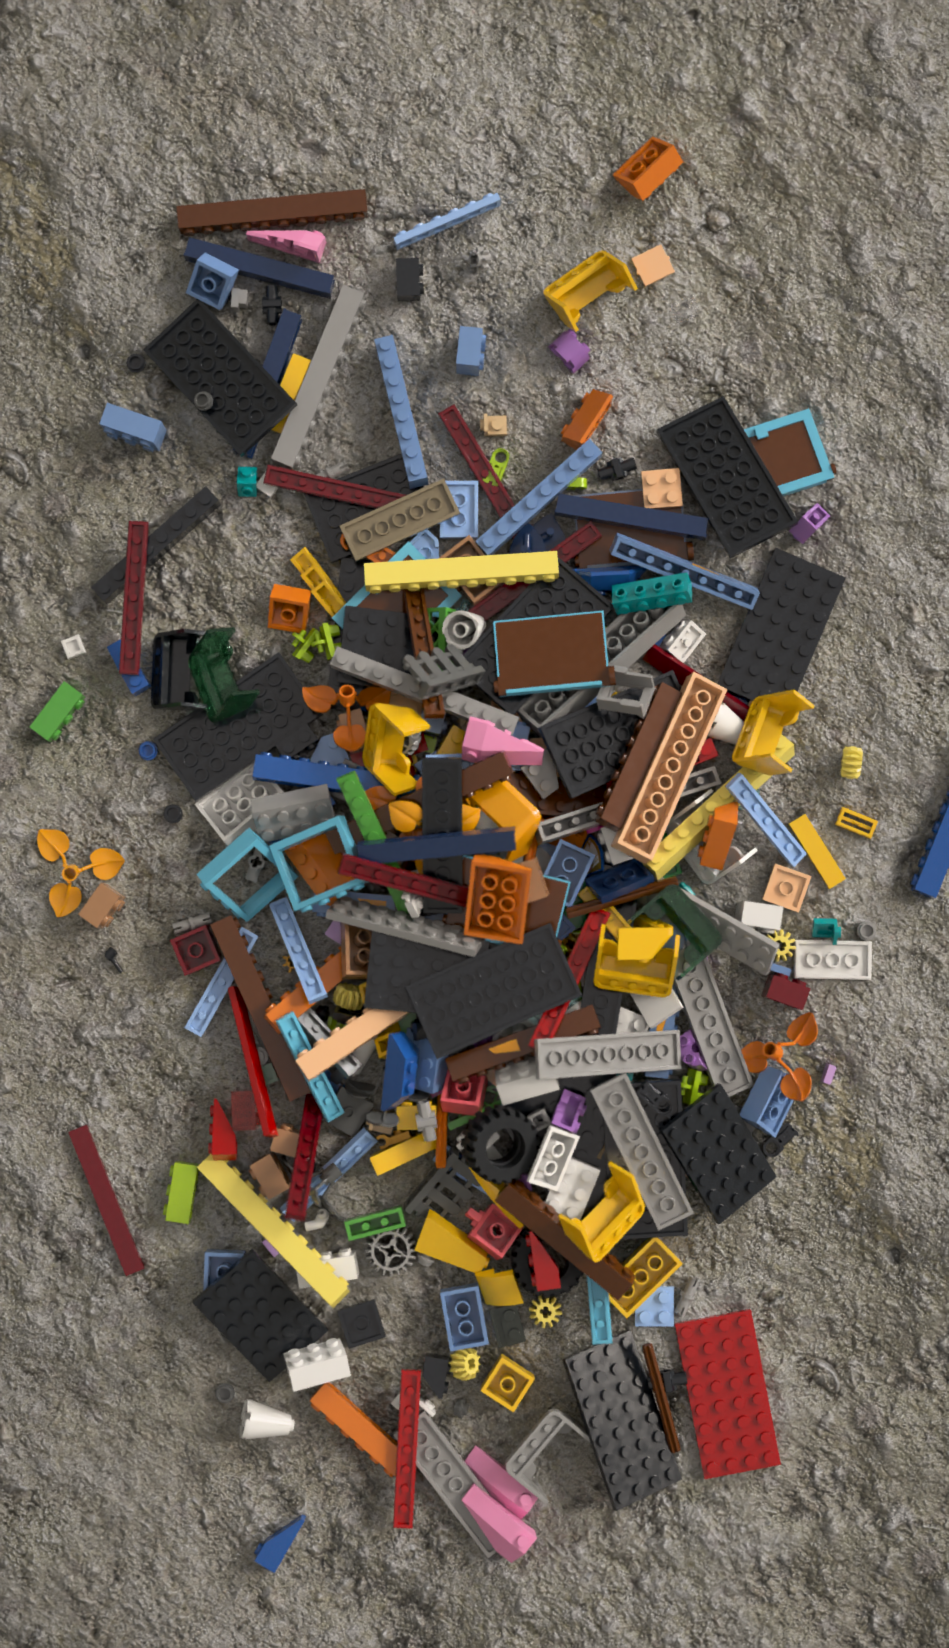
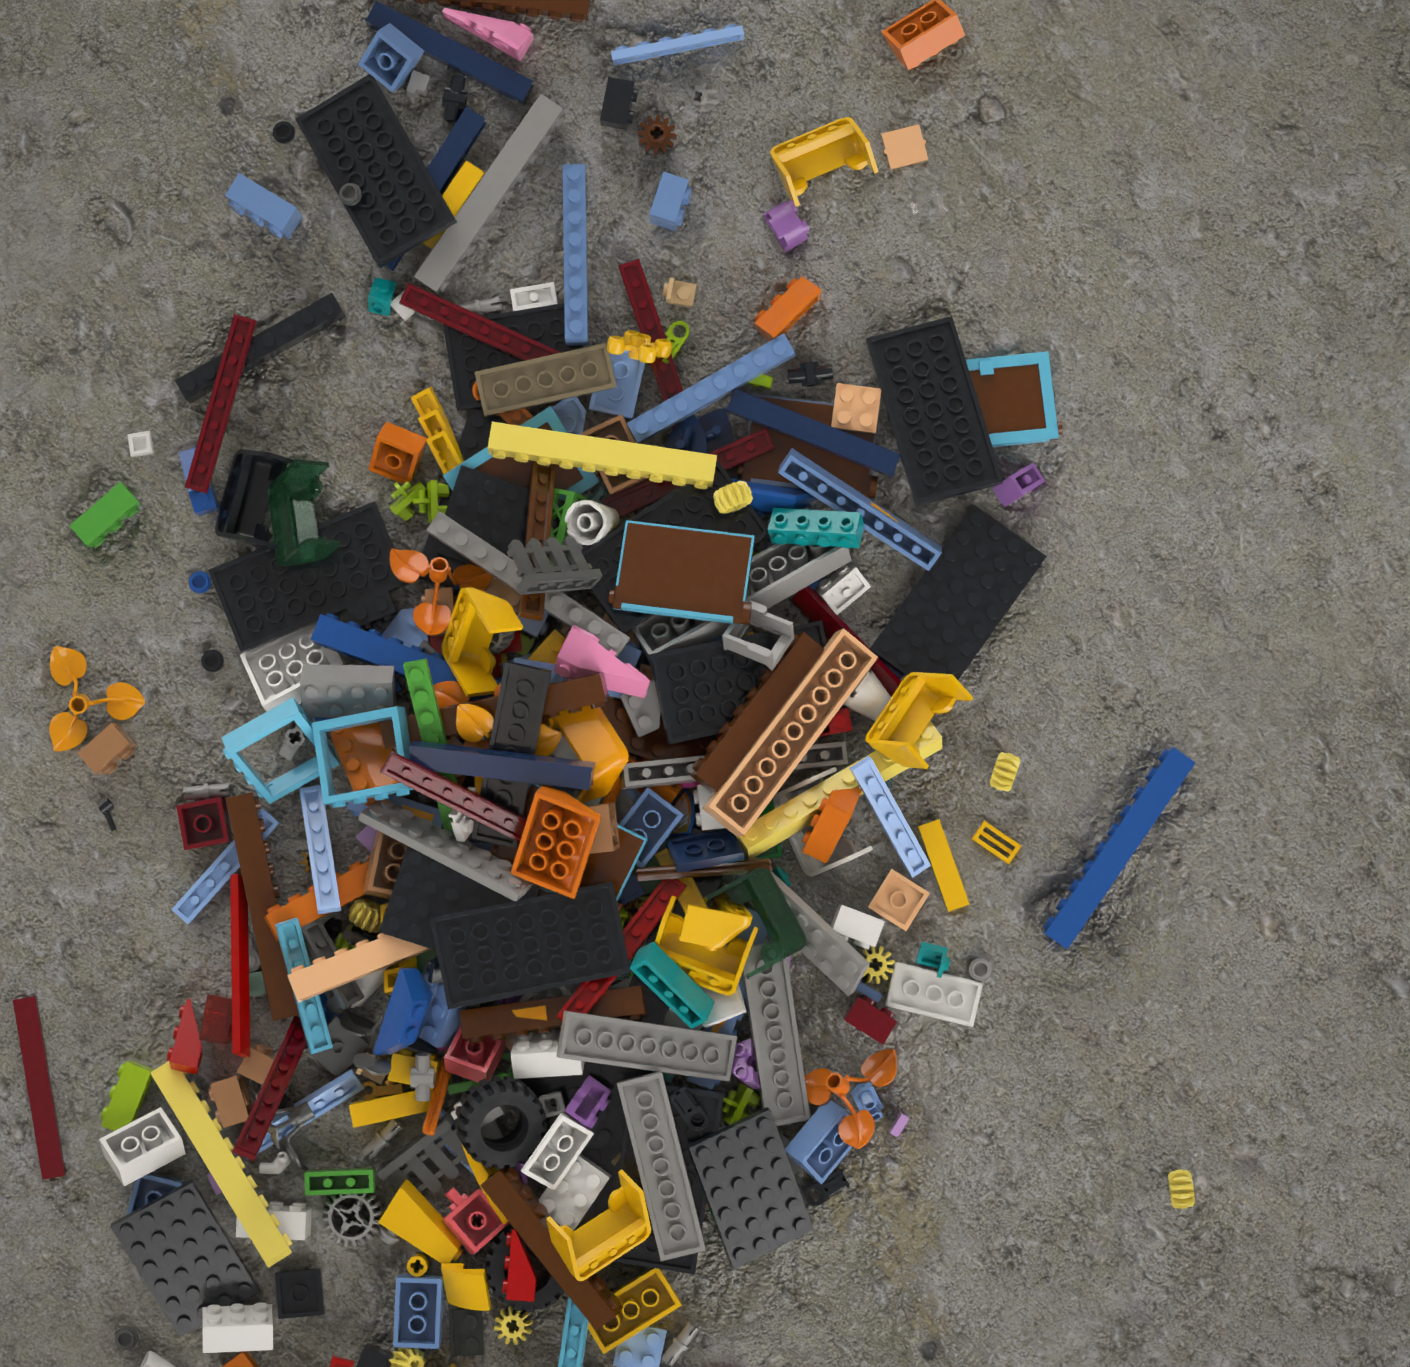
camera: 15 degrees right, 0 degrees up
none -> white brick [99,1107,186,1186]
none -> light grey pin [362,1119,404,1161]
none -> yellow bush [407,1253,429,1277]
none -> white plate [510,282,558,311]
none -> yellow gear [607,330,672,363]
none -> teal brick [630,941,715,1029]
none -> reddish brown gear [637,115,677,156]
none -> light yellow gear [713,481,753,514]
none -> medium blue hips [850,1081,884,1121]

